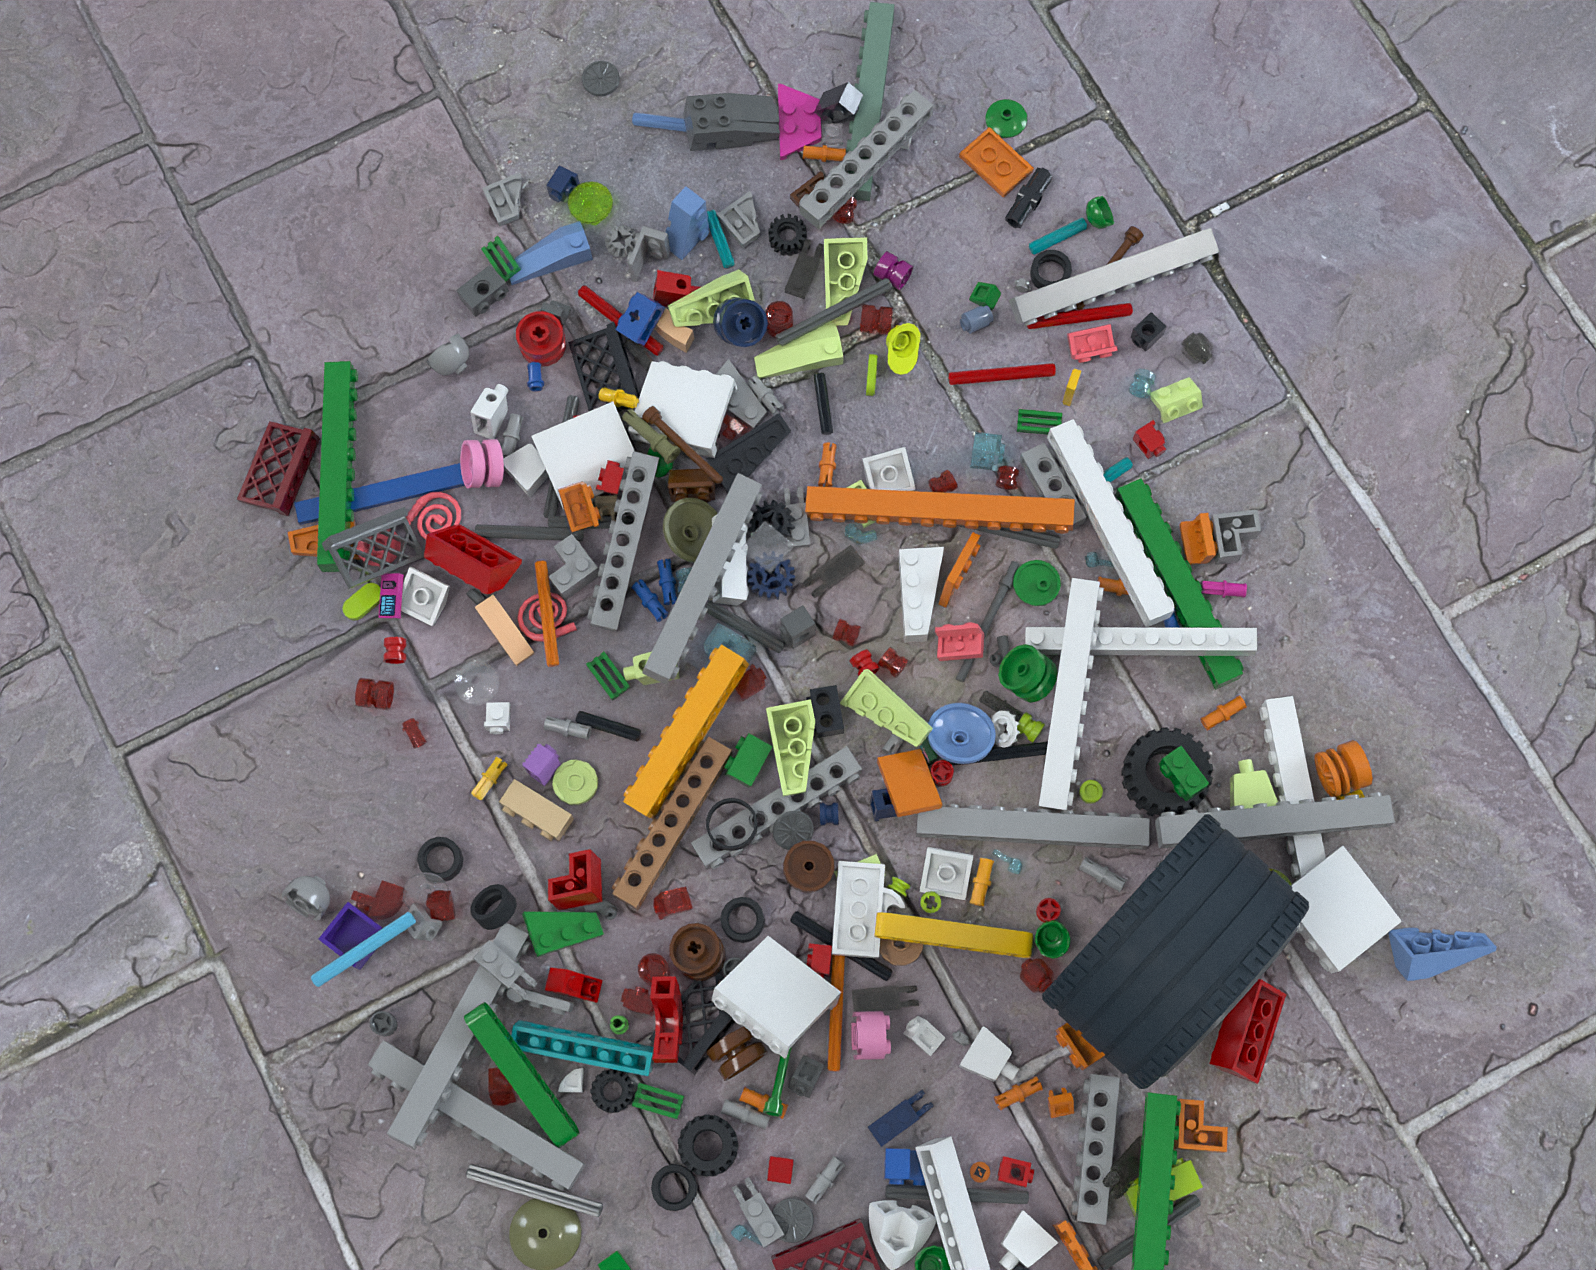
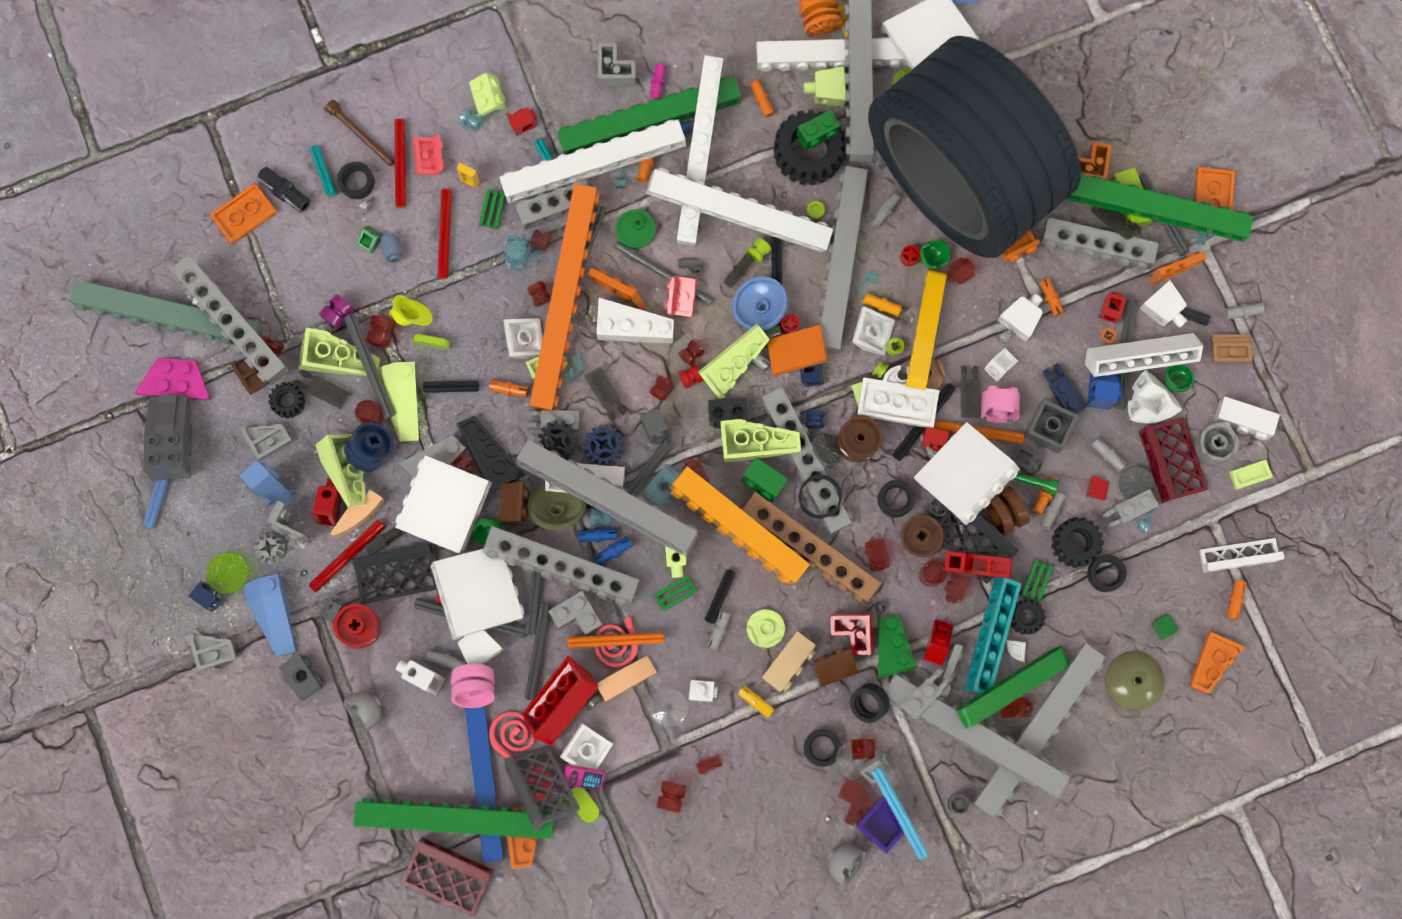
camera: 90 degrees left, 5 degrees up
red wheel [383,637,406,664] -> none
axle [466,1164,603,1217] -> none
green tile [481,236,521,282] -> none
medium lavender brick [522,744,561,786] -> none
blue pin [527,362,544,392] -> none
orange bracket [558,481,601,532] -> none
dark grey wheel [582,61,620,96] -> none
dark tan tile [595,495,618,521] -> none
red brick [596,460,624,495] -> none
yellow axle [599,387,639,408] -> none
bright green pin [610,1015,629,1035] -> none
blue brick [615,292,665,345] -> none
olive pin [622,409,681,464] -> none
reddish brown piece [642,406,723,484] -> none
teal axle [707,210,734,269] -> none
clear piece [741,521,794,573] -> none
light grey pin [747,375,784,416] -> none
orange pin [803,145,846,162] -> none
black brick [814,82,863,125] -> none
green dish [985,99,1027,138] -> none
white gear [991,711,1020,747] -> none
green wheel [998,644,1058,703] -> none
brick [1009,228,1219,326] -> none
orange tile [1048,1087,1074,1118] -> none
green hair [1086,196,1114,229] -> none
black brick [1130,312,1167,351] -> none
orange bracket [1179,513,1217,565] -> none
clear smoke head [1181,332,1213,364] -> none
none -> reddish brown slope [811,647,858,688]
none -> dark grey brick [1024,399,1079,454]

